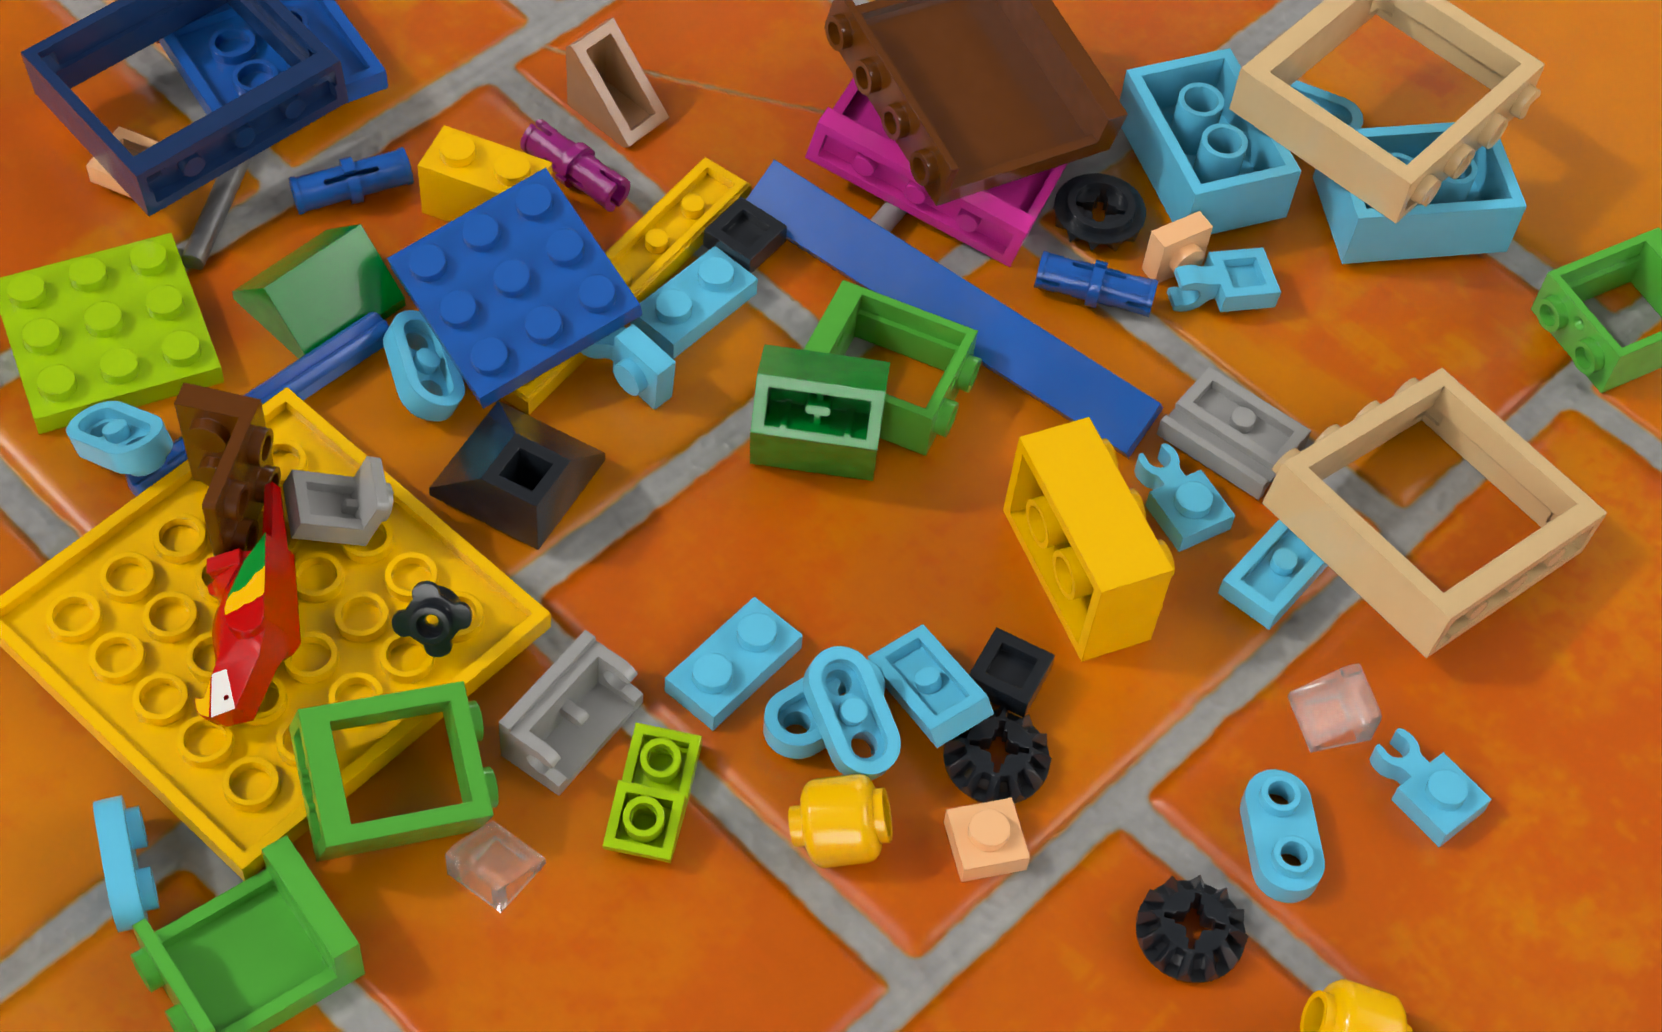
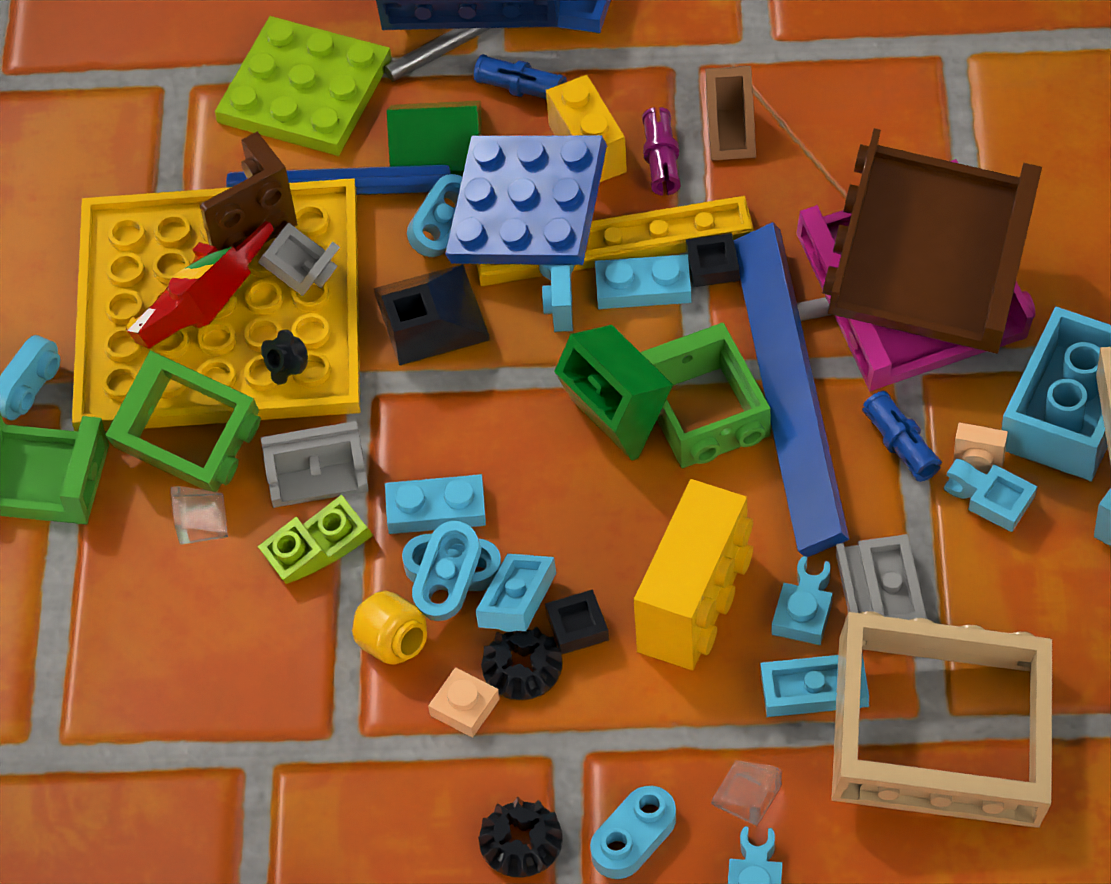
camera: 55 degrees right, 0 degrees up
medium azure plate [66,401,173,477] -> none
black gear [1053,173,1146,252] -> none

